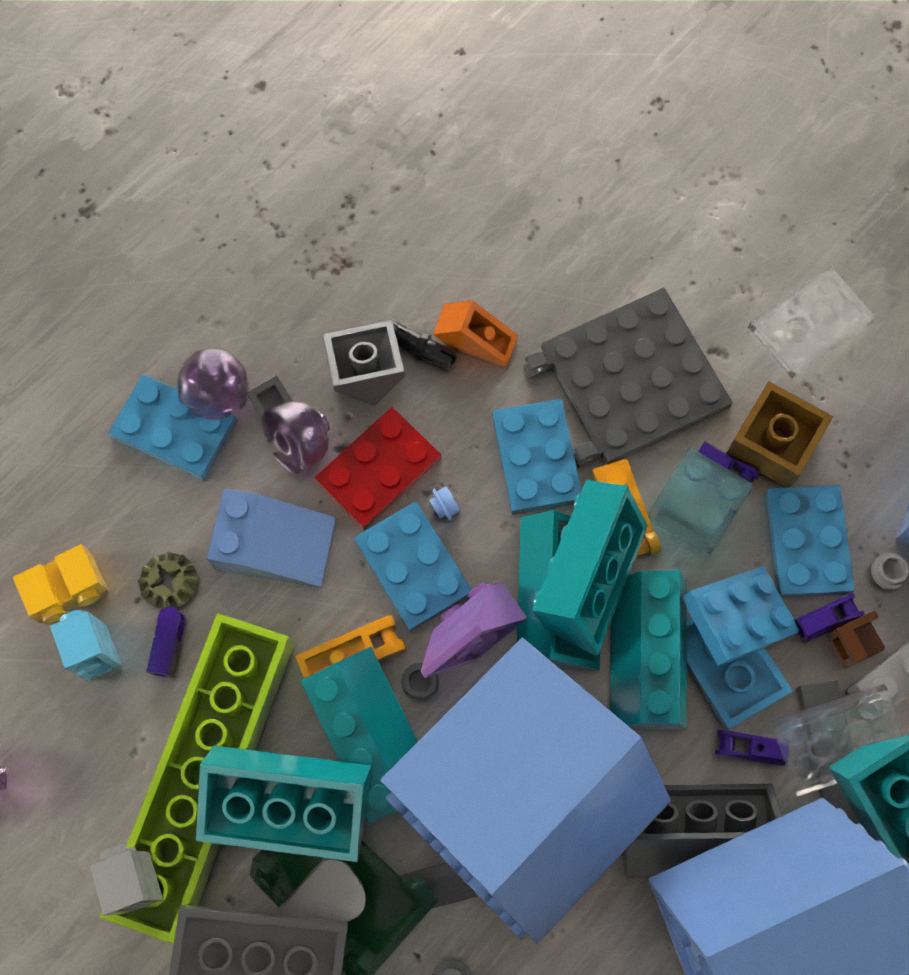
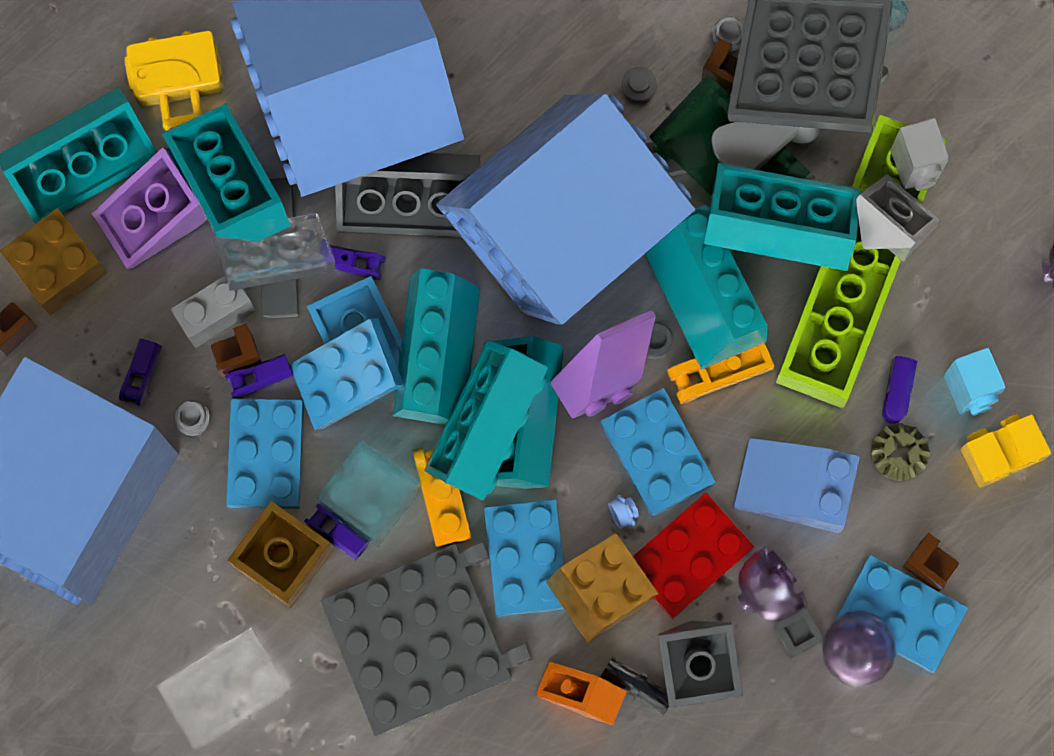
camera: 175 degrees left, 5 degrees up
none -> pearl gold brick [546,533,658,643]
none -> light grey slope [856,174,941,262]
none -> reddish brown panel [902,533,959,592]

